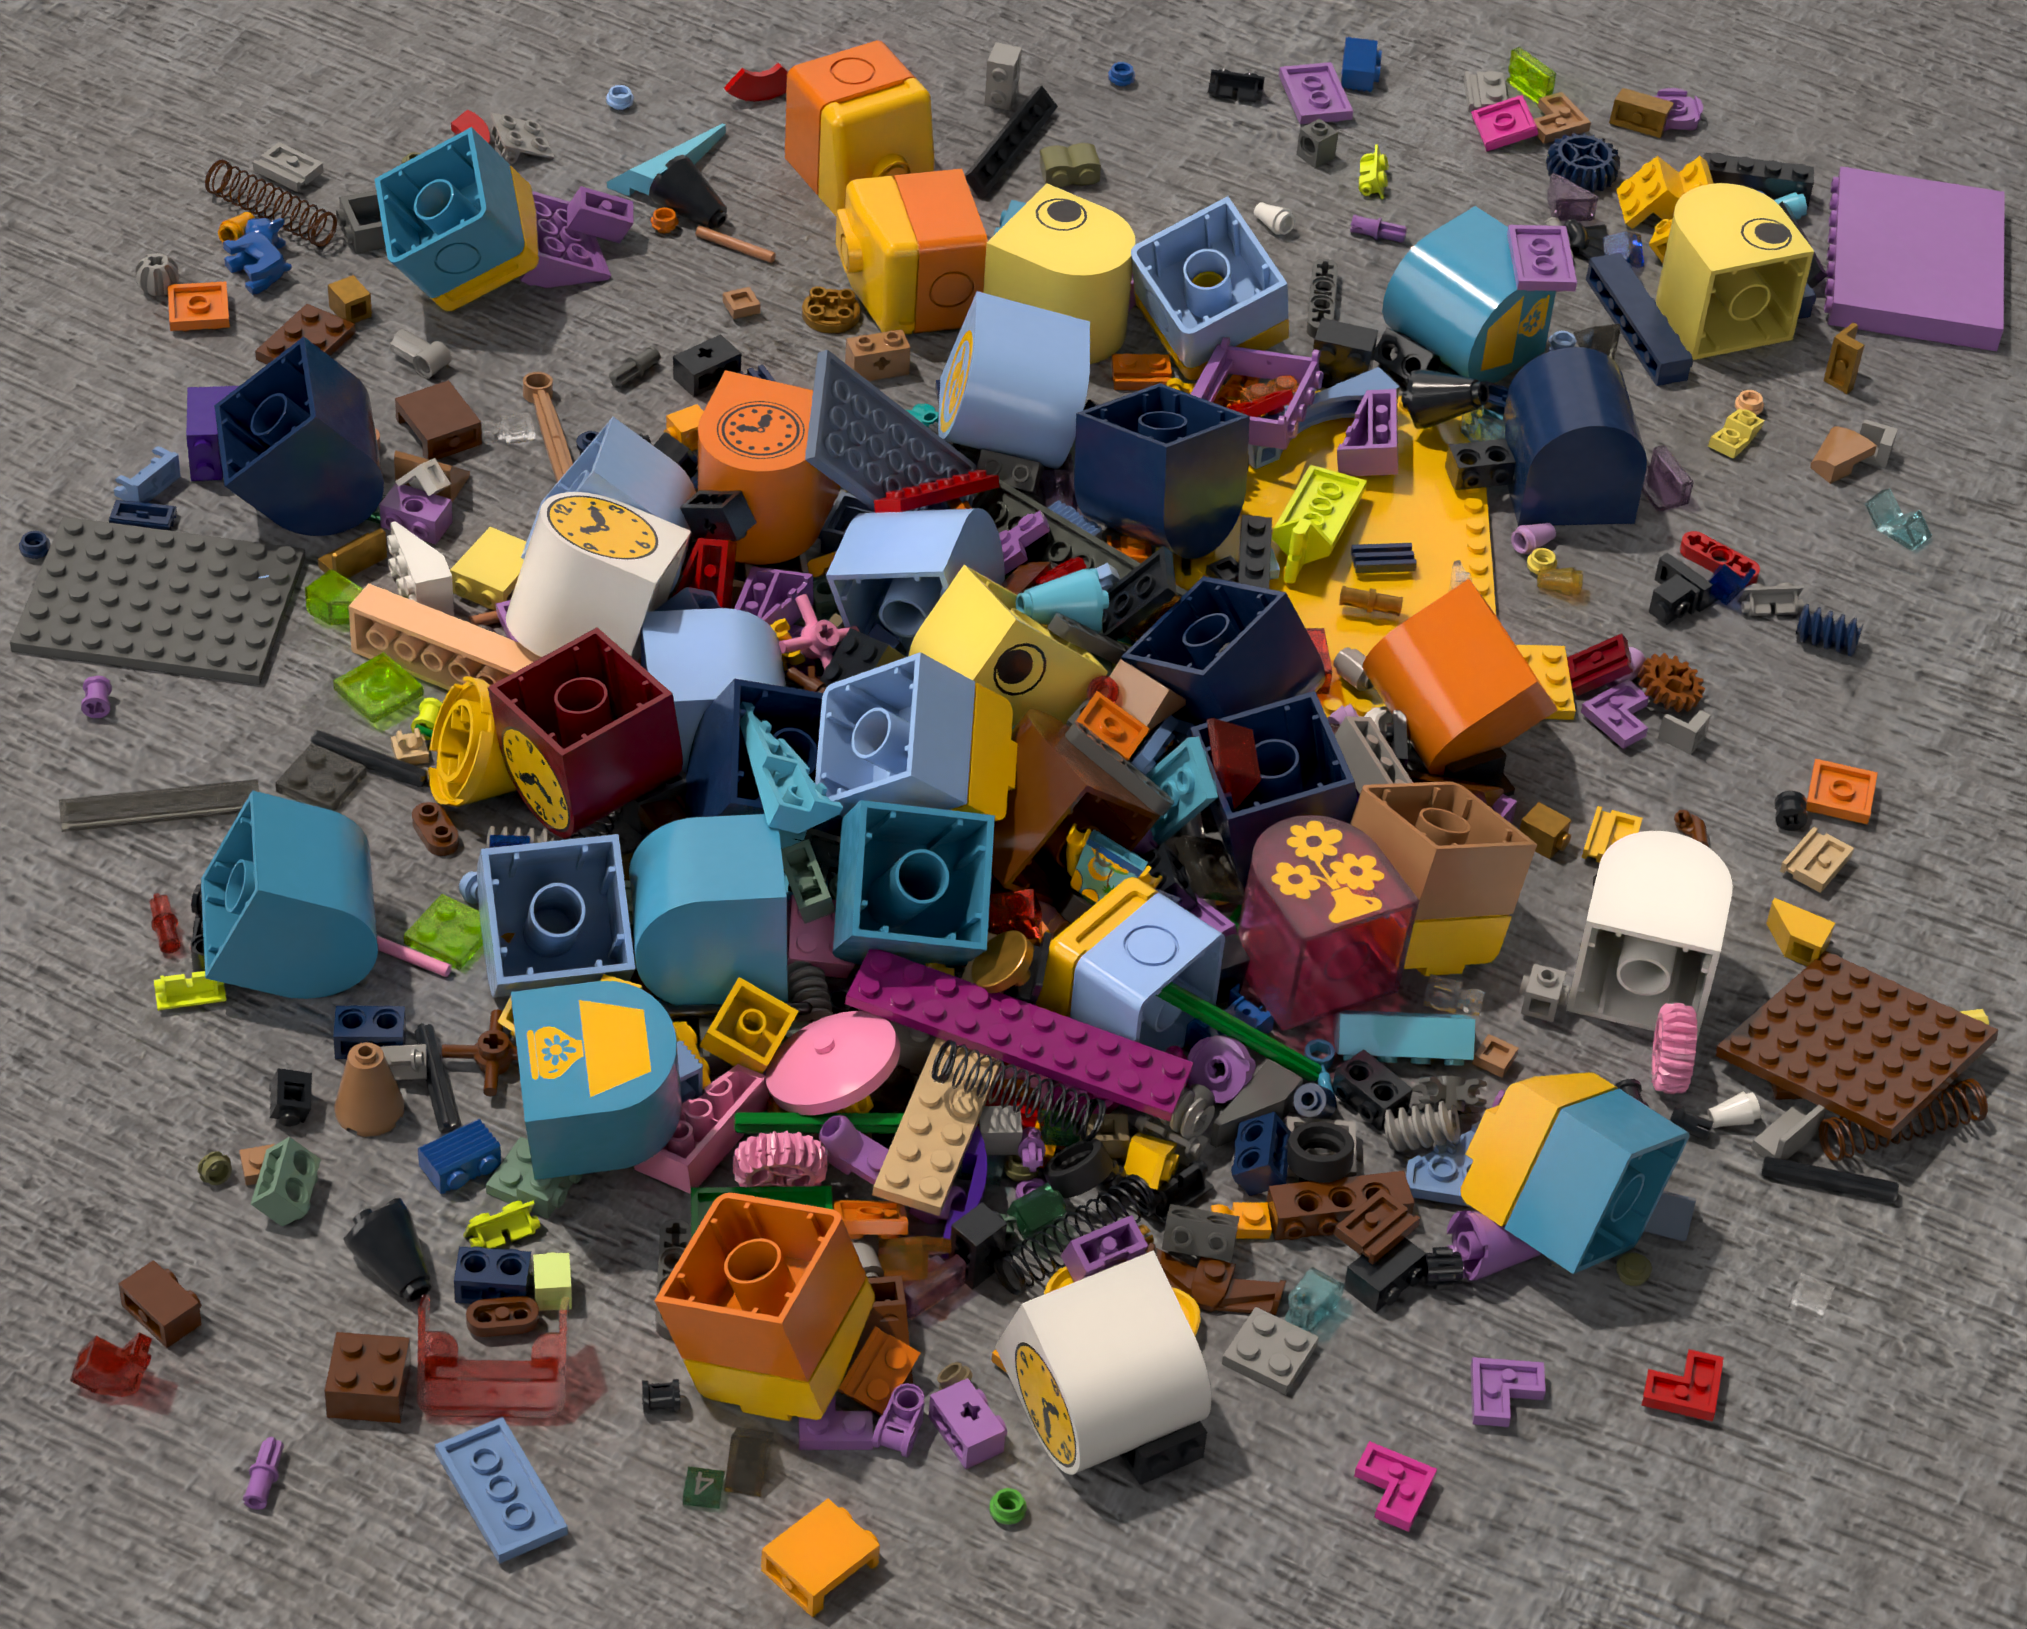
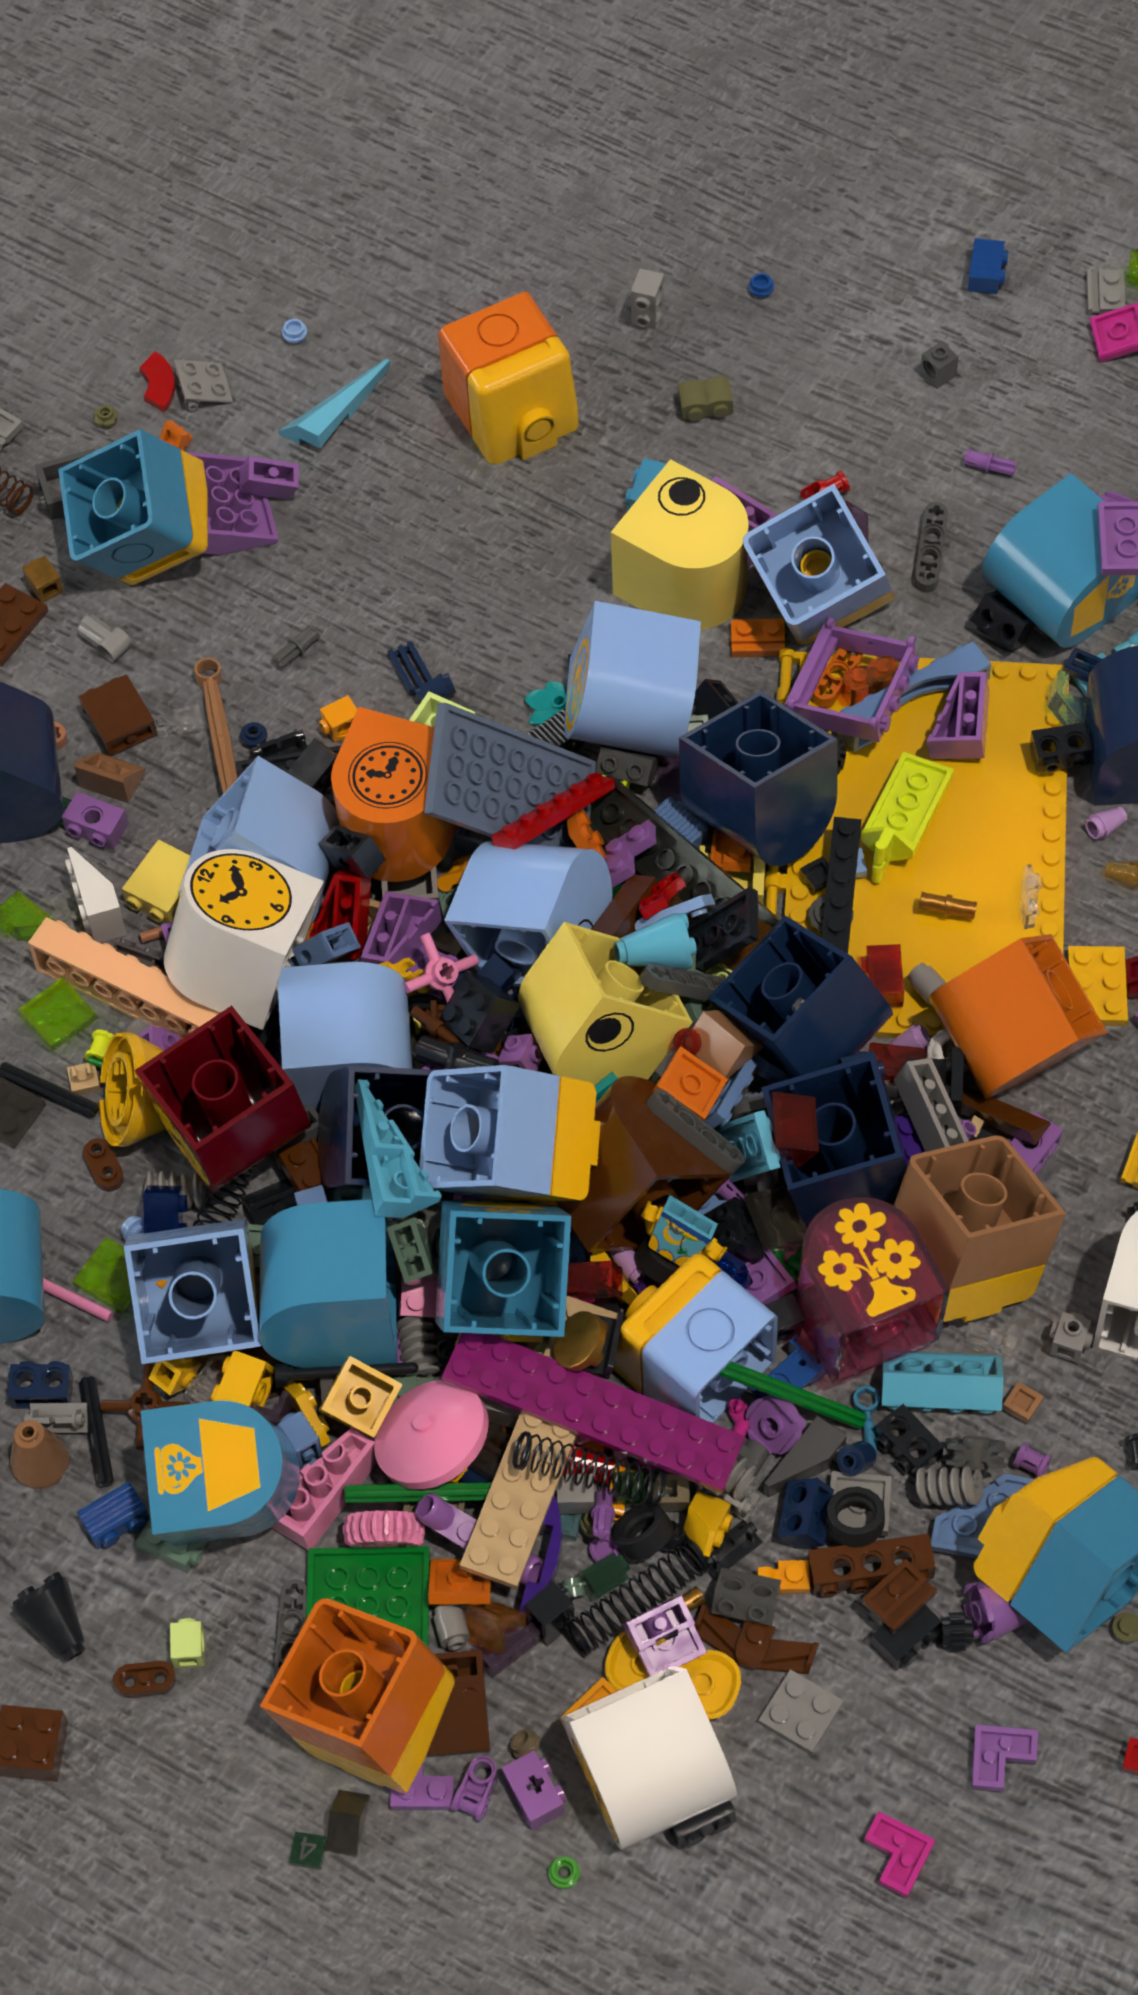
camera: 10 degrees right, 15 degrees up
pearl gold panel [318,528,387,584] -> none
white panel [395,458,451,496] -> none
clear red windscreen [417,1295,569,1418] -> none
medium blue plate [435,1417,568,1564] -> none
dark blue brick [454,1246,532,1304] -> none
neon yellow hinge [463,1200,541,1249] -> none
black bush [642,1379,680,1414] -> none
black cone [649,154,727,229] -> none
orange plate [651,208,679,233] -> none
black brick [673,334,742,397] -> none
nougat bar [696,226,776,263] -> none
medium nougat plate [723,287,760,319] -> none
red tile [724,62,789,101] -> none
light orange panel [761,1498,880,1618] -> none
pearl gold tile [802,286,860,333] -> none
piece [835,168,988,334] -> none
orange plate [838,1326,921,1416] -> none
medium nougat brick [845,329,911,381] -> none
black plate [965,85,1058,198] -> none
black hinge [1208,69,1265,103] -> none
red plate [1226,389,1294,418] -> none
white cone [1254,202,1295,235] -> none
medium lavender plate [1279,62,1353,124] -> none
clear light blue piece [1285,1267,1345,1333] -> none
black brick [1313,318,1378,388] -> none
tile [1351,543,1417,573] -> none
neon yellow hinge [1359,144,1389,200] -> none
black cone [1401,369,1489,429] -> none
black panel [1444,747,1515,796] -> none
pearl gold brick [1520,802,1571,859] -> none
light yellow plate [1527,548,1557,576] -> none

